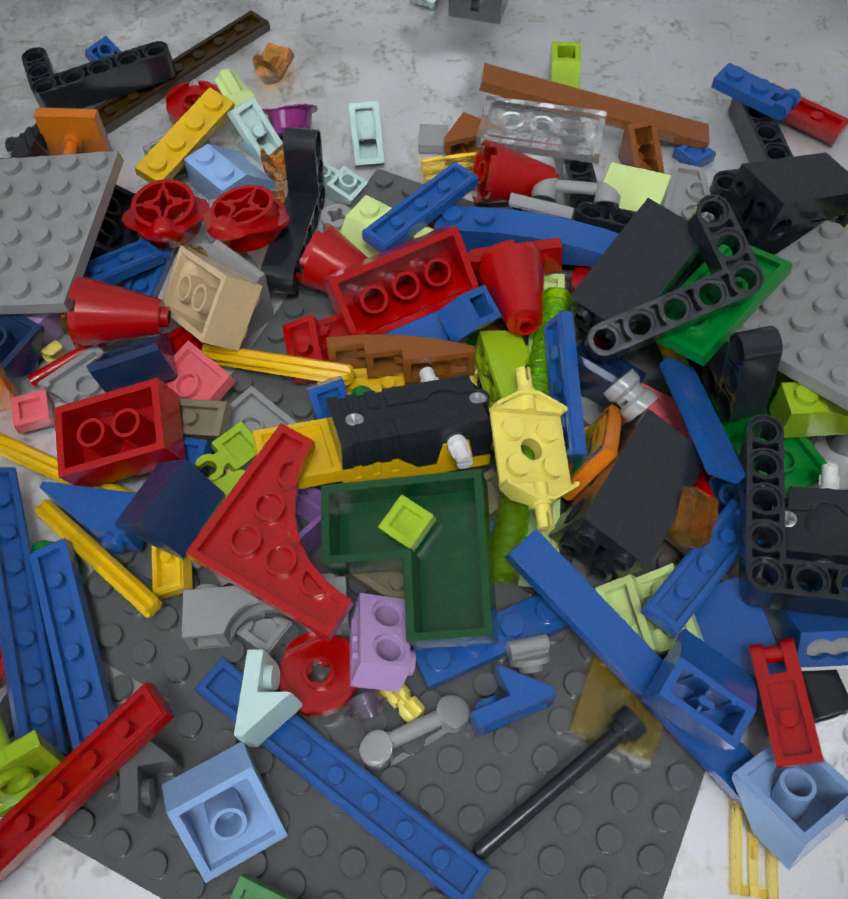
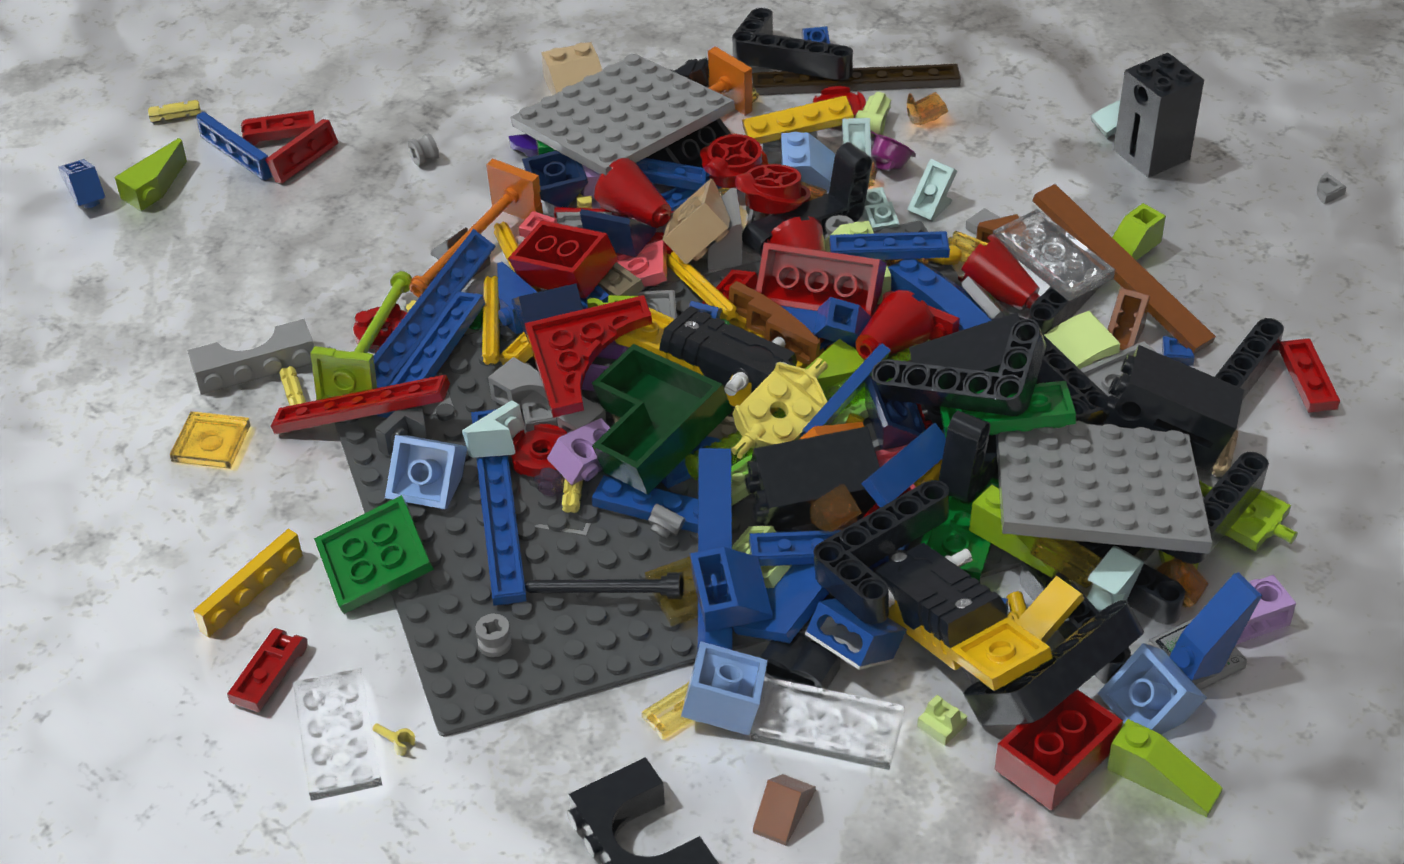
camera: 45 degrees right, 15 degrees down
light grey bar [359,695,470,770] -> none
lime plate [378,494,437,551] -> none
blue slope [469,665,556,738] -> none
light grey bar [531,178,621,208] -> none
light grey wheel [603,368,658,422] -> none
blue plate [711,63,801,121] -> none
red plate [749,638,825,769] -> none

